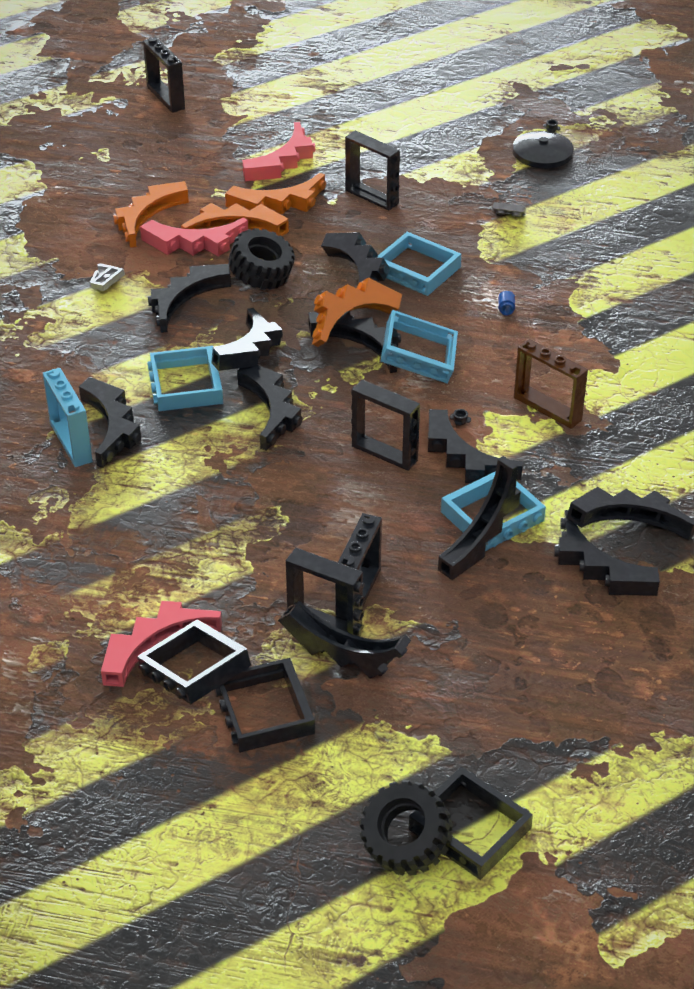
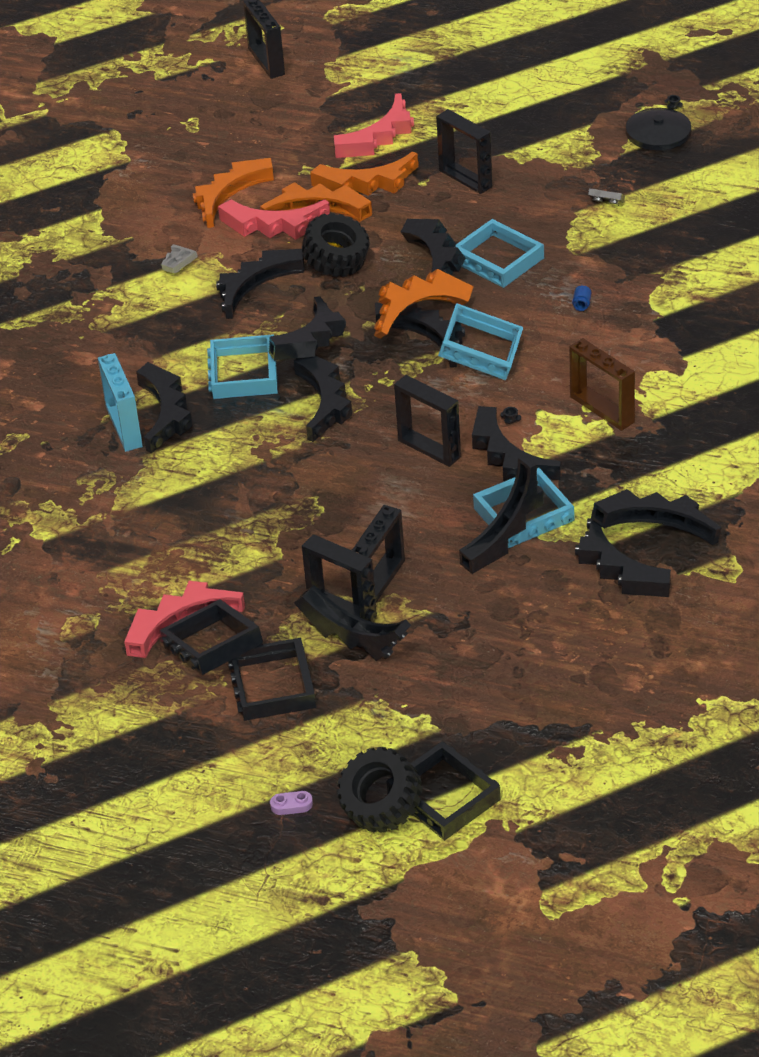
camera: 10 degrees right, 0 degrees up
none -> lavender plate [270,791,313,815]

